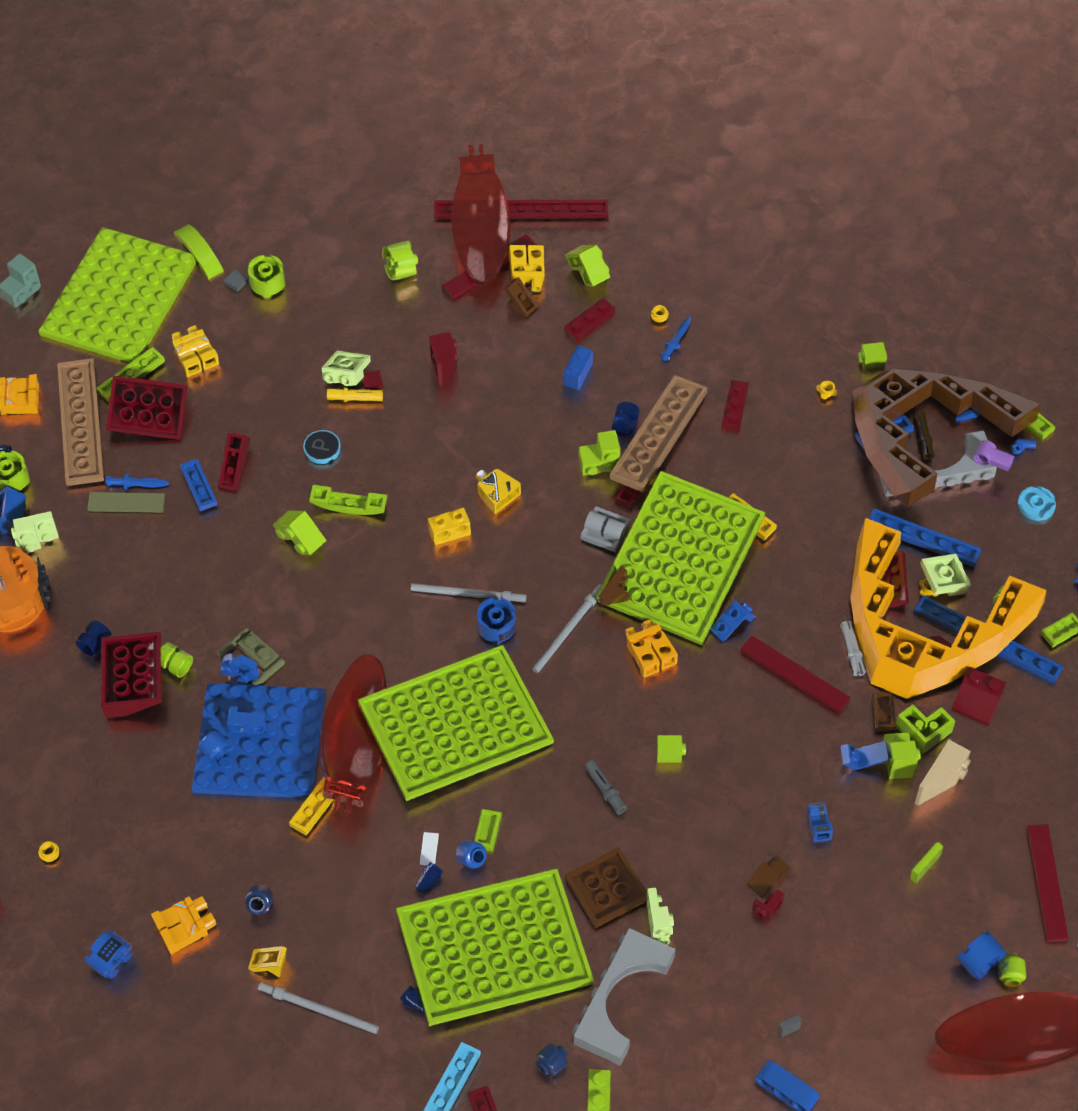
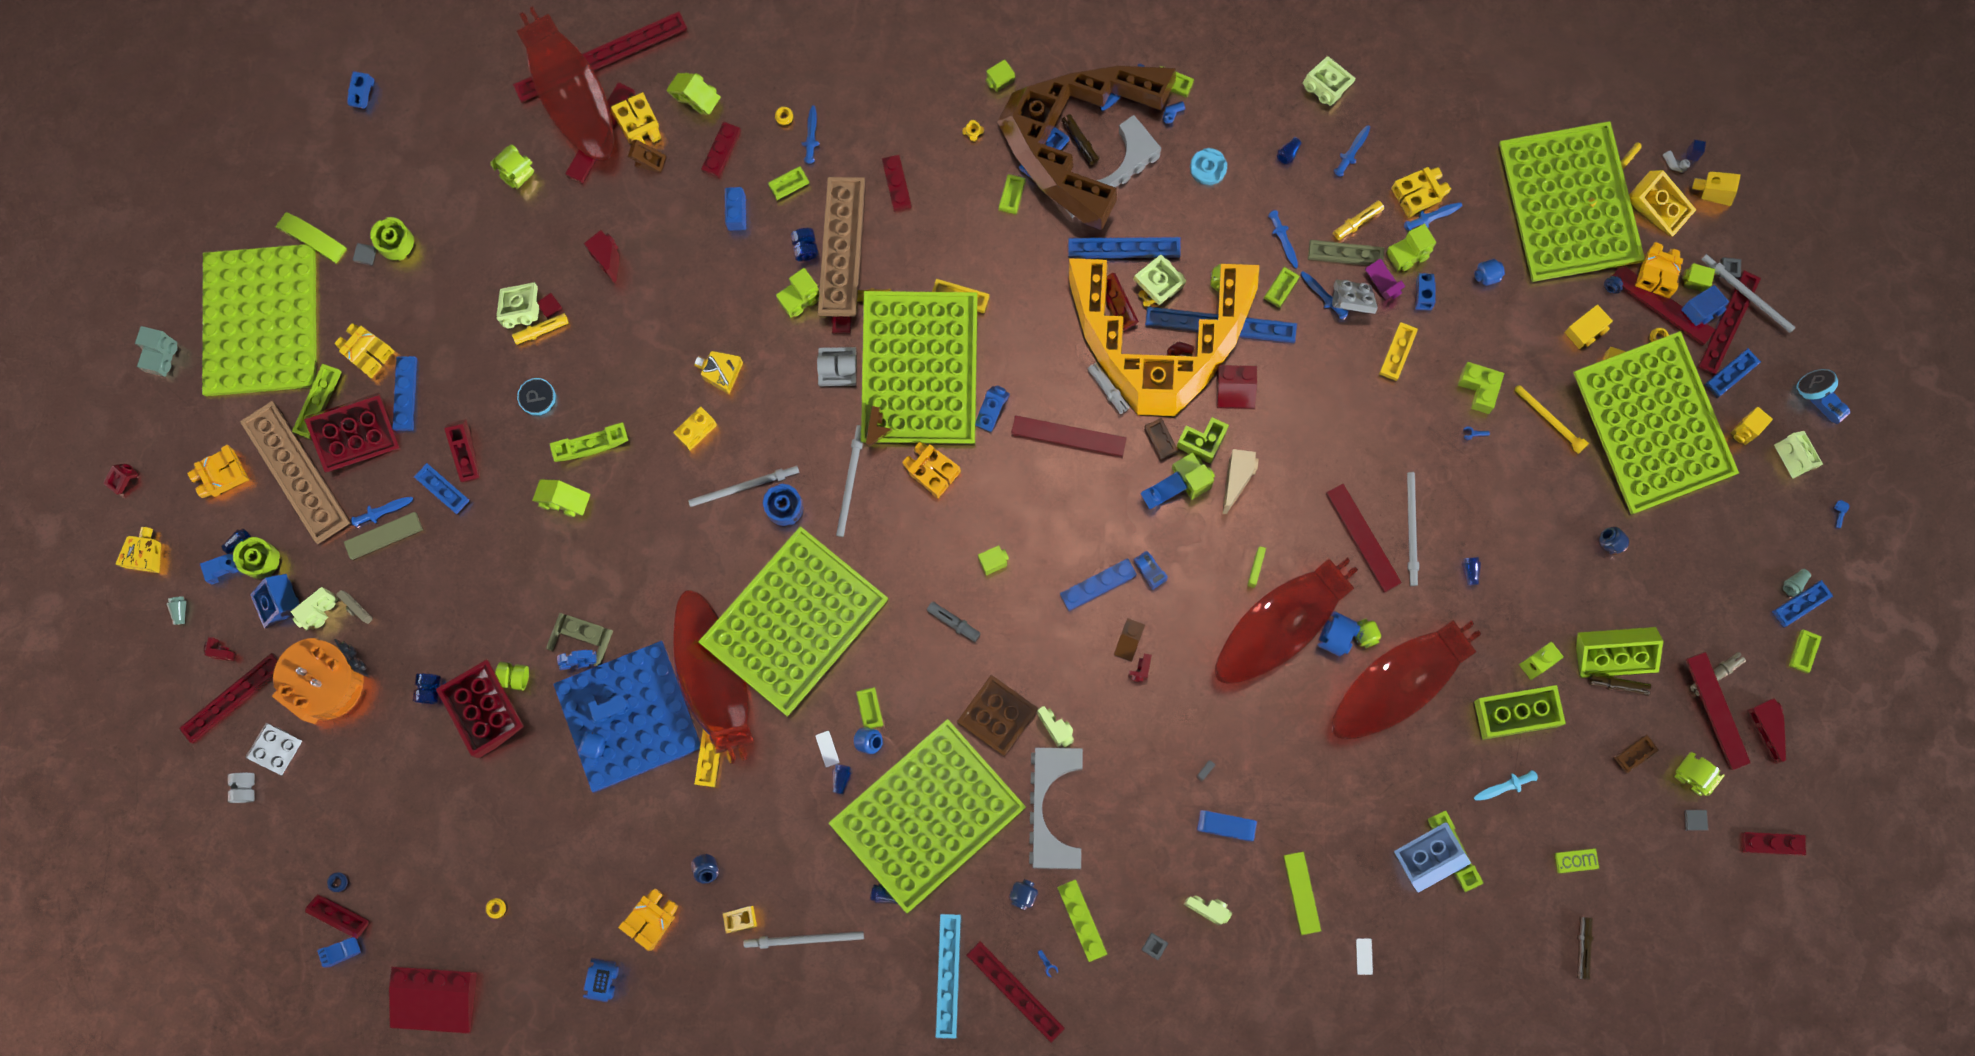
camera: 20 degrees left, 20 degrees up
medium lavender piece [973,440,1015,471] -> none
none -> dark tan plate [336,590,373,624]
none -> blue leg [347,71,375,109]
none -> blue plate [392,356,417,431]
none -> lime plate [768,166,809,200]
none -> lime tile [999,174,1026,214]
none -> blue plate [1060,558,1137,611]
none -> clear red windscreen [1215,557,1358,684]

